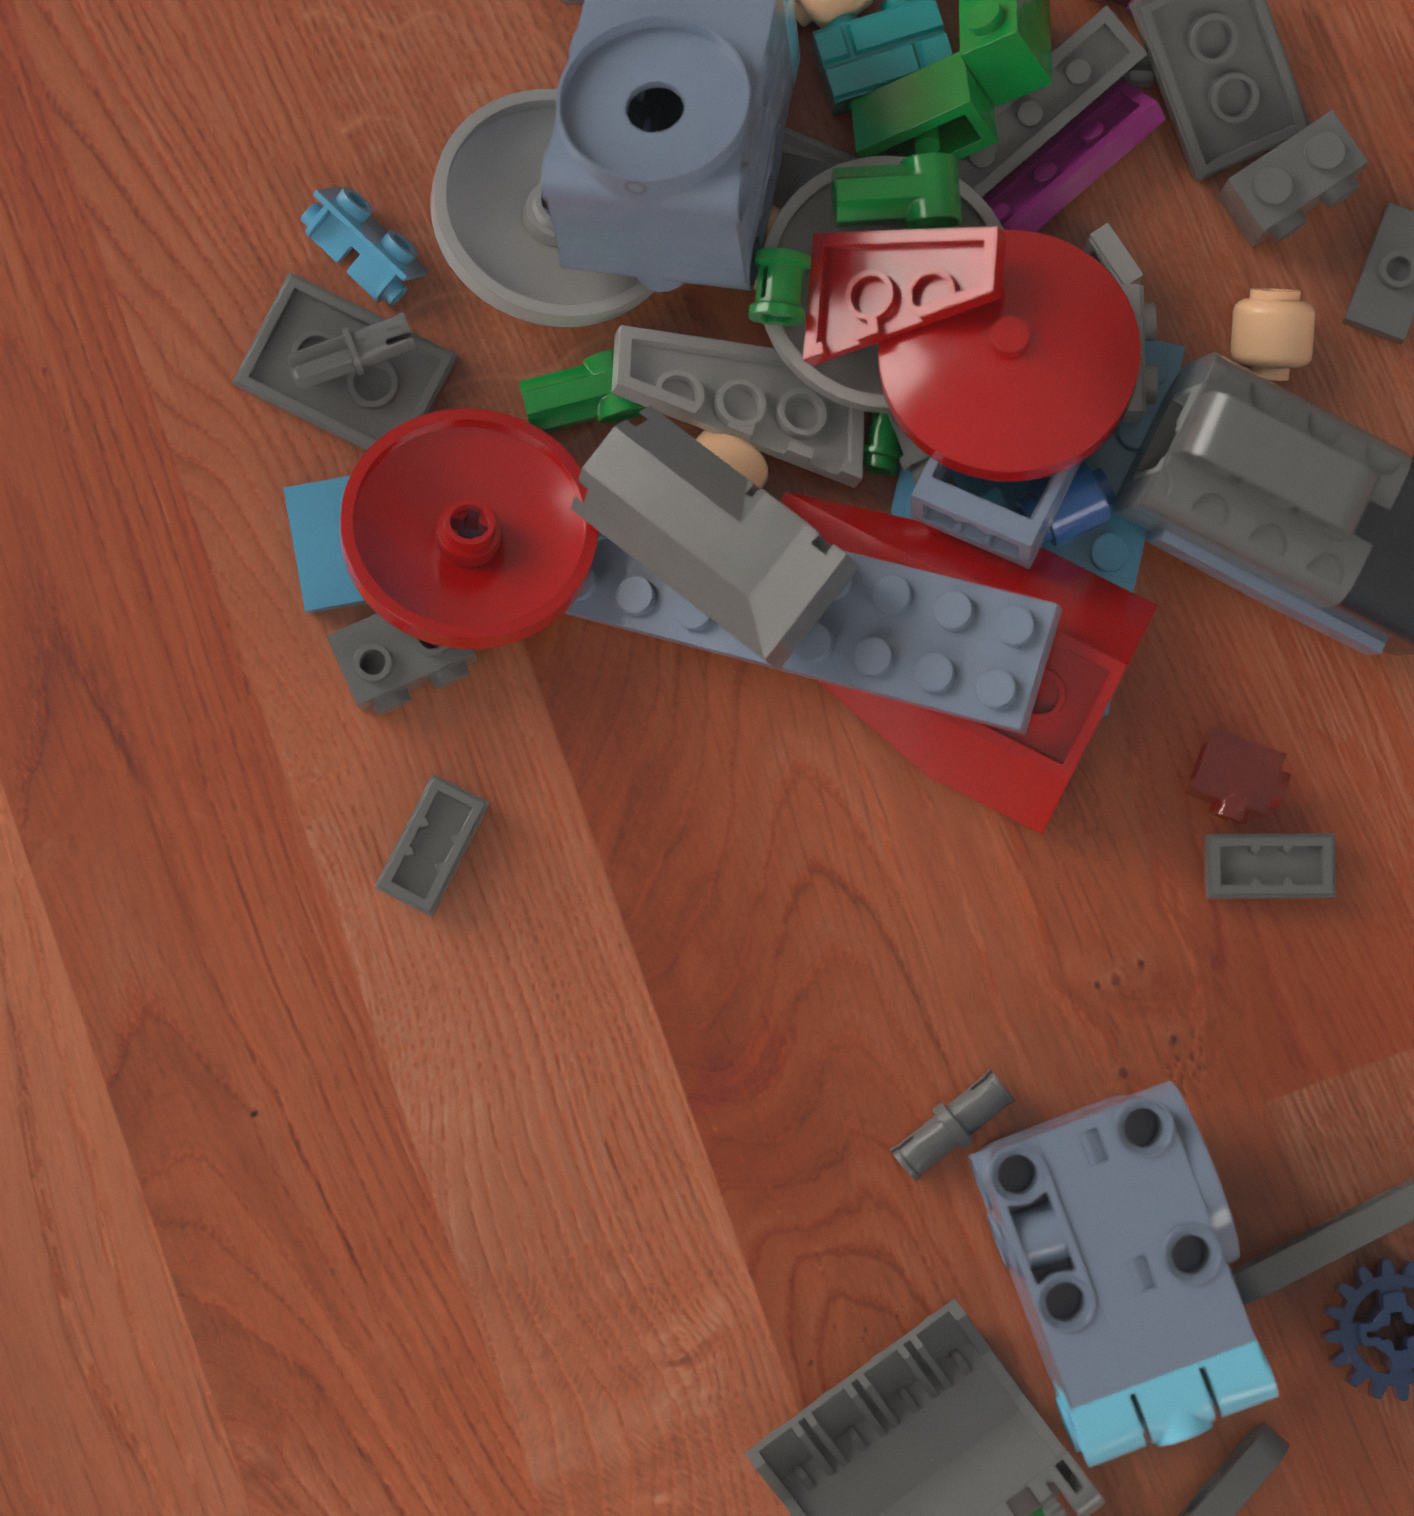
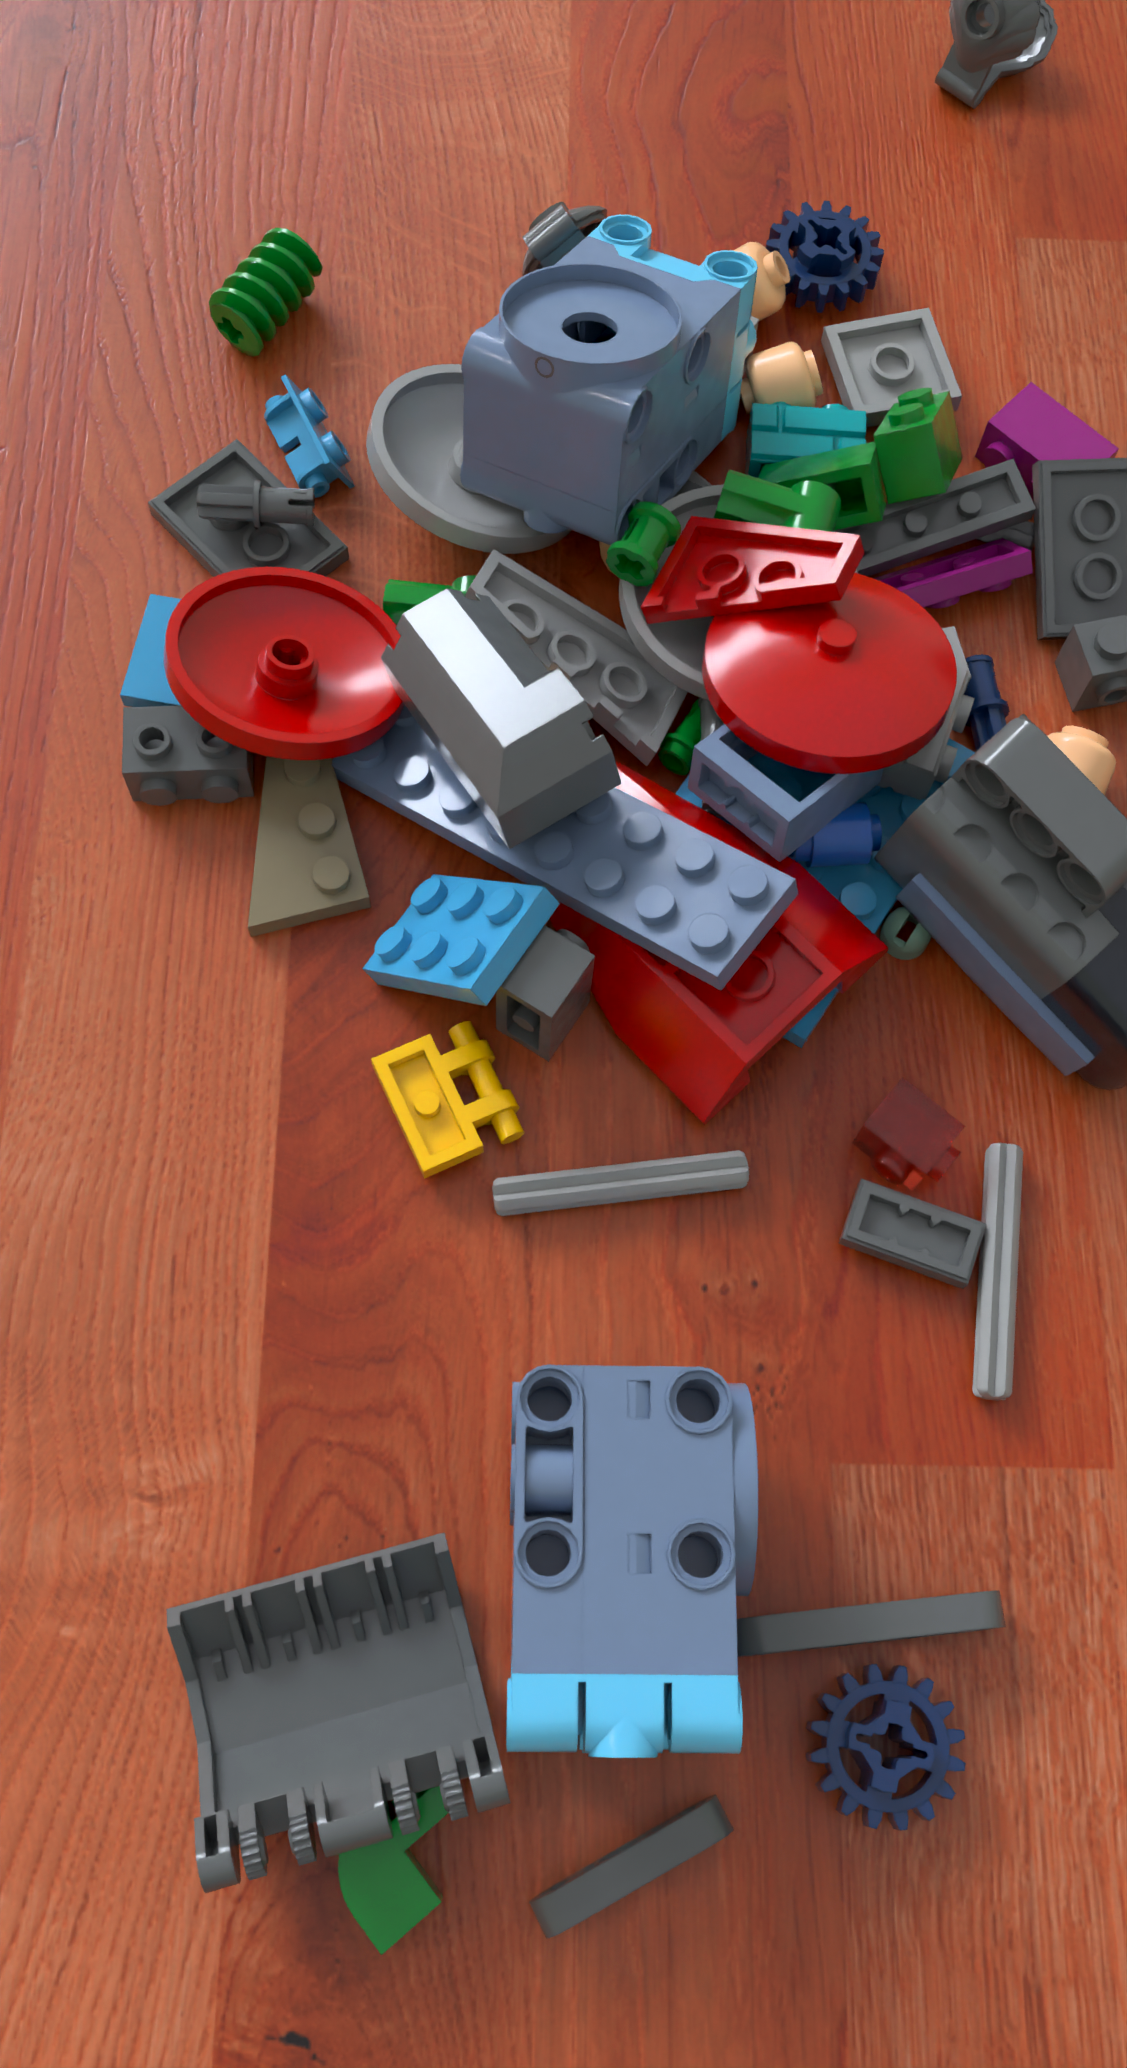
camera: 15 degrees right, 15 degrees down
dark grey plate [374,774,491,917] -> none
dark grey pin [890,1069,1016,1182] -> none
none -> green piece [209,227,323,357]
none -> dark tan wing [248,756,371,937]
none -> dark azure plate [362,874,560,1006]
none -> yellow plate [371,1021,525,1179]
none -> light grey axle [492,1150,749,1216]
none -> dark grey brick [496,925,595,1062]
none -> sand green hinge [880,907,932,960]
none -> dark blue axle [964,654,1010,751]
none -> light grey axle [972,1143,1023,1401]

